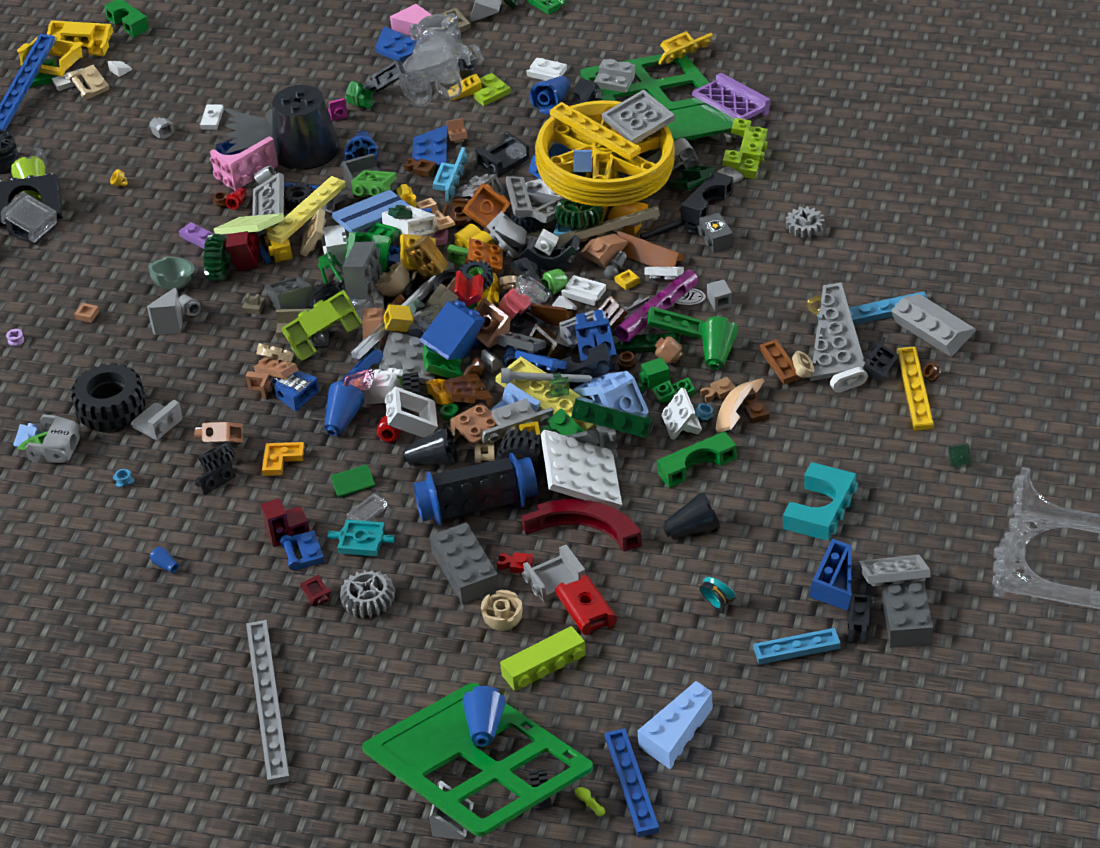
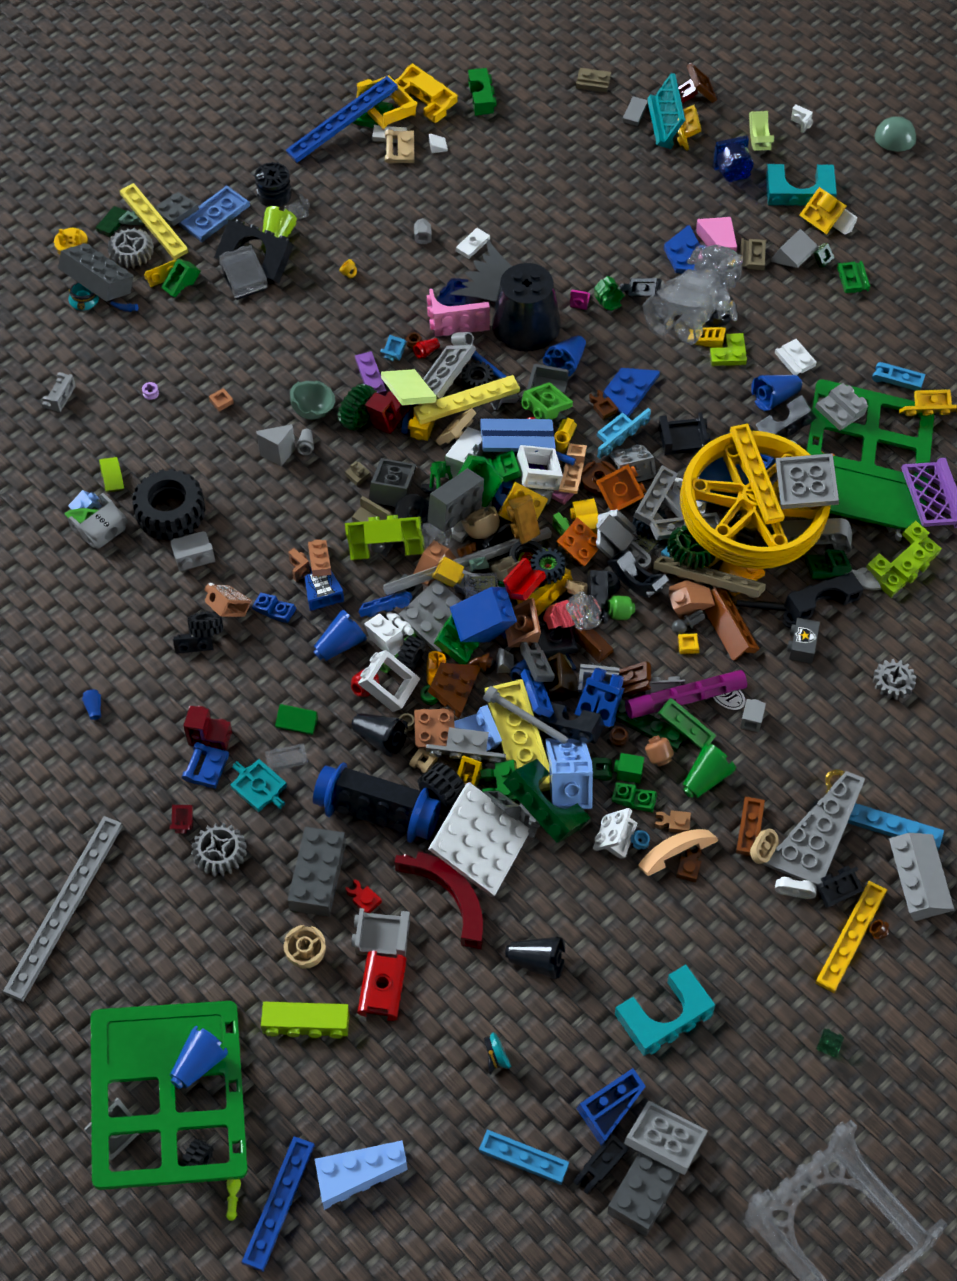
camera: 30 degrees right, 15 degrees up
dark azure plate [113,469,135,488] -> none
tan plate [256,343,294,363] -> none
light orange plate [262,442,305,476] -> none
clear pink tile [343,369,375,391] -> none
dark green plate [388,205,412,219] -> none
nougat bracket [446,118,468,143] -> none
white bracket [534,229,559,255] -> none
clear green tile [549,373,570,398] -> none
white slope [552,296,577,310] -> none
white plate [561,275,606,306] -> none
medium blue slope [574,150,592,172] -> none
white plate [645,267,684,279] -> none
green arch [657,431,737,488] -> none
none -> lime slope [99,457,124,493]
none -> blue slope [252,593,296,623]
none -> dark azure bracket [380,335,407,362]
none -> dark azure plate [872,362,926,391]

